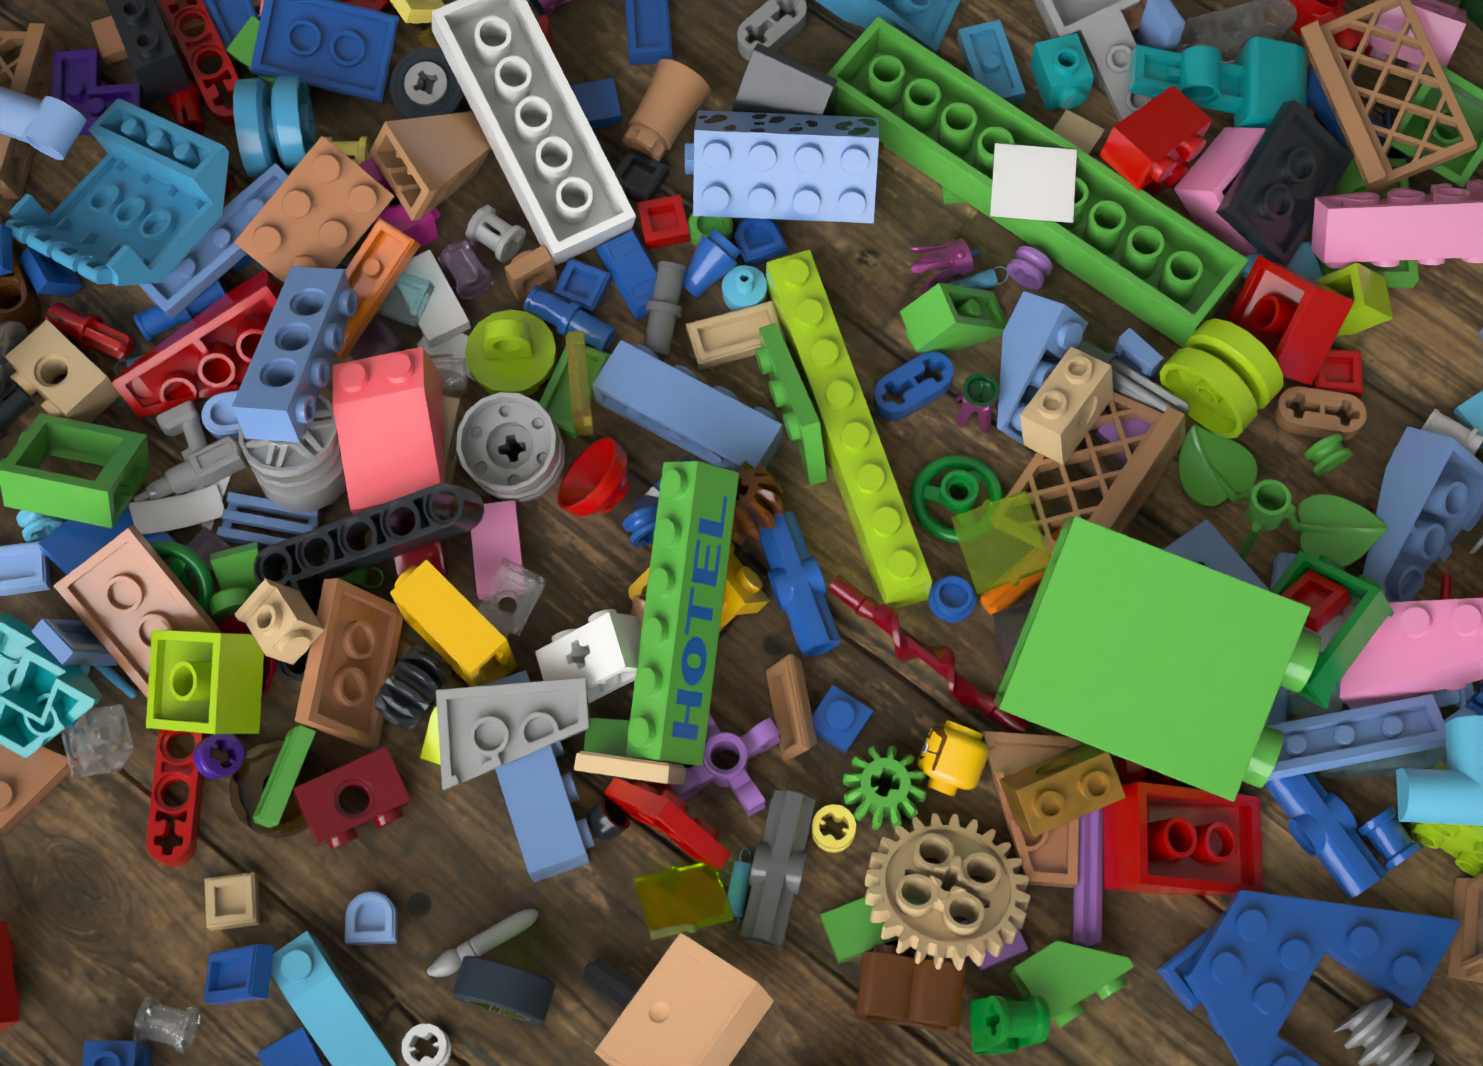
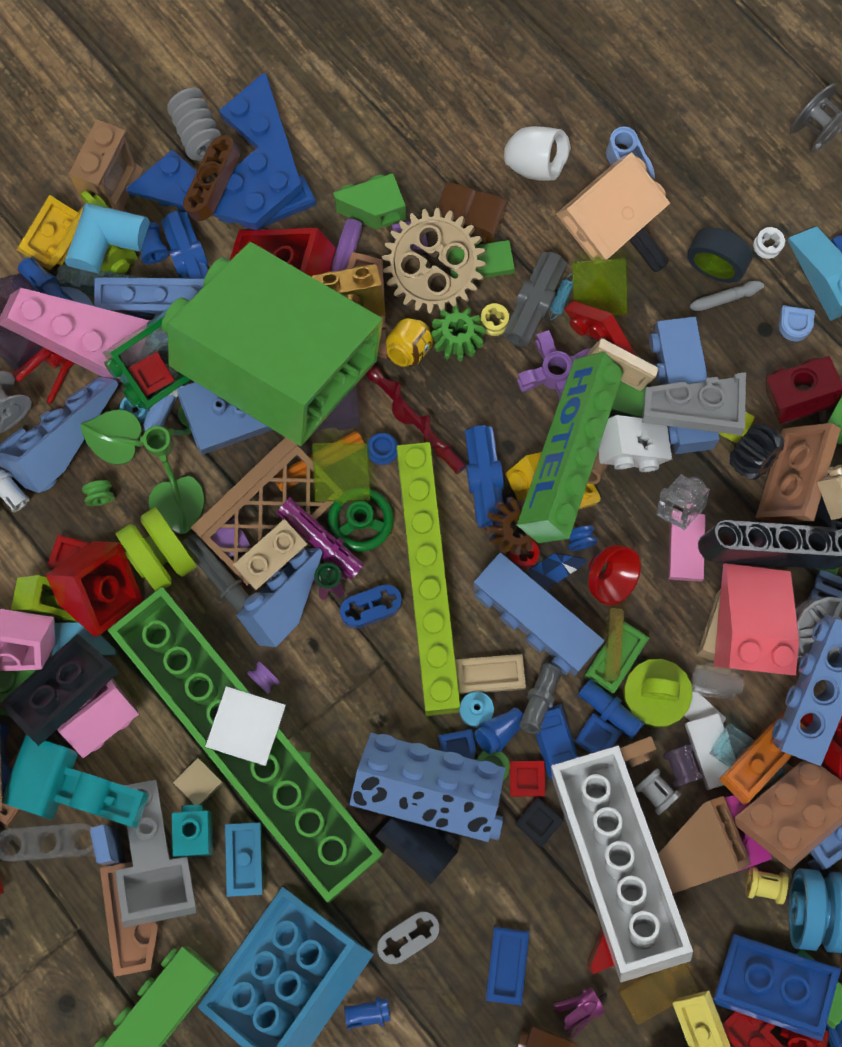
camera: 170 degrees left, 5 degrees up
tile [349,314,404,361] -> none
black wheel [390,47,468,119] -> none
yellow window [390,559,518,687] -> none
light grey wheel [456,392,566,503] -> none
blue tile [571,78,622,129] -> none
black hinge [586,796,630,840] -> none
medium nougat plant [622,59,711,161] -> none
bright green wing [755,323,827,486] -> none
medium nougat tile [766,654,817,762] -> none
blue plate [812,685,874,755] -> none
bright green slope [900,283,1007,355] -> none
flat silver piece [909,238,979,293] -> none
medium azure piece [949,266,1008,290] -> none
green piece [968,996,1051,1055] -> none
red brick [1099,85,1212,197] -> none
medium blue tile [1114,328,1164,380] -> none
medium nougat beam [1273,386,1367,441] -> none
none -> reddish brown beam [183,135,240,221]
none -> magenta pin [276,497,365,580]

